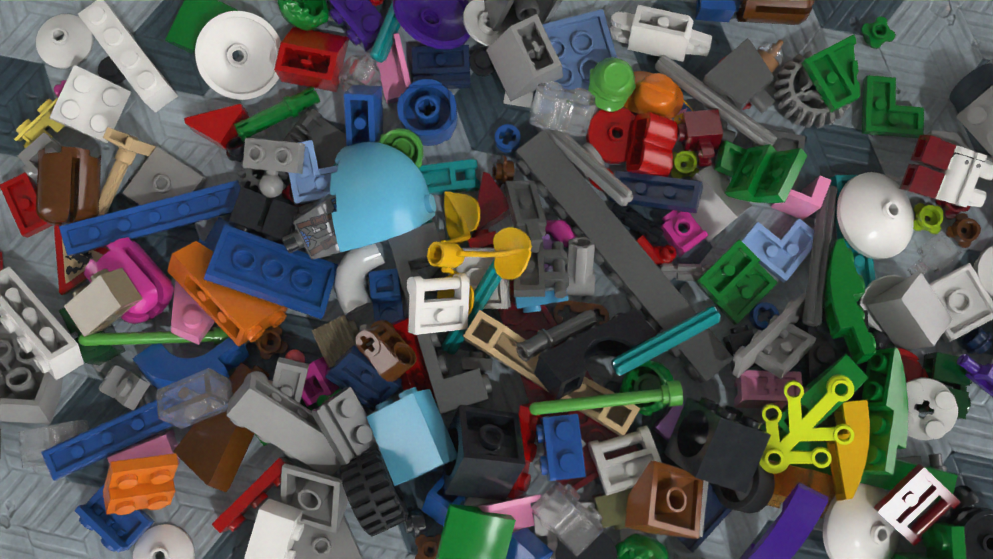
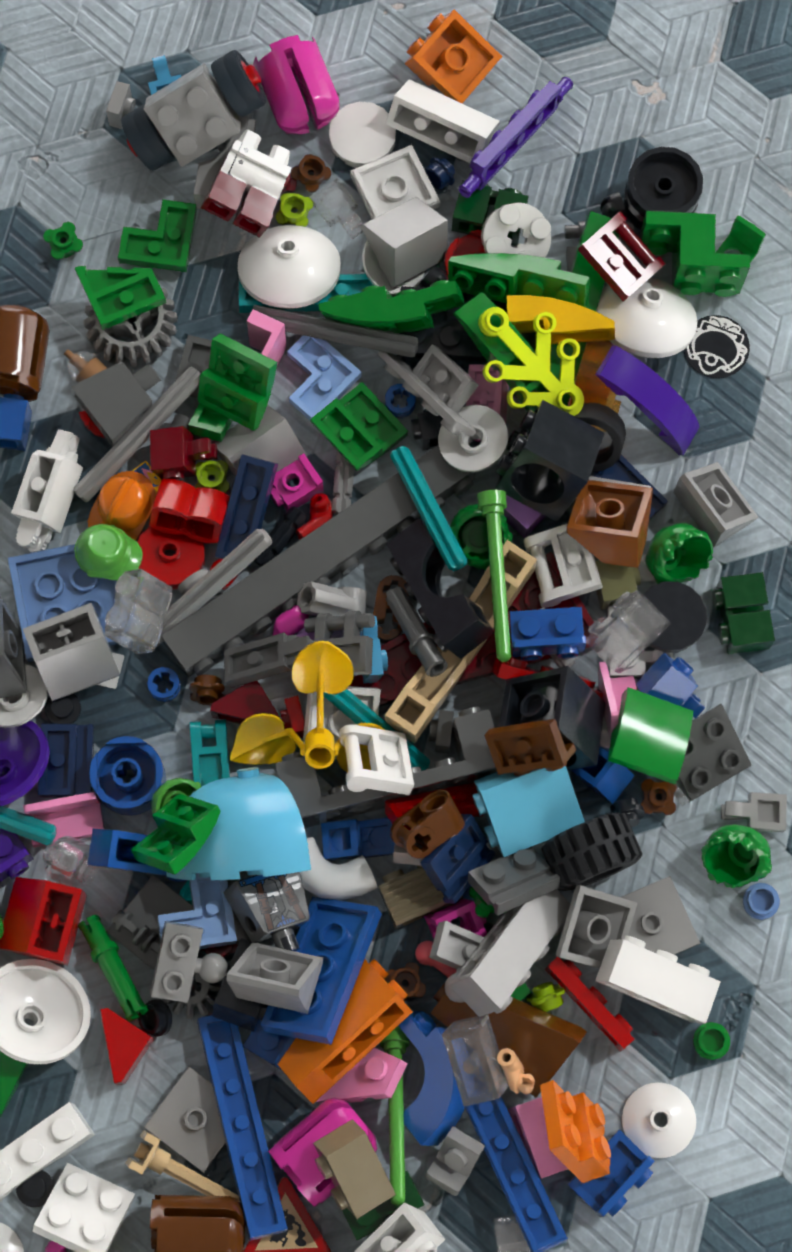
camera: 90 degrees left, 5 degrees down
none -> green slope [131,793,221,875]
none -> light grey slope [226,942,323,1014]
none -> white dish [438,405,509,472]
none -> reddish brown bracket [484,719,576,776]
none -> light nougat arm [497,1048,535,1095]
none -> lime plate [526,982,565,1012]

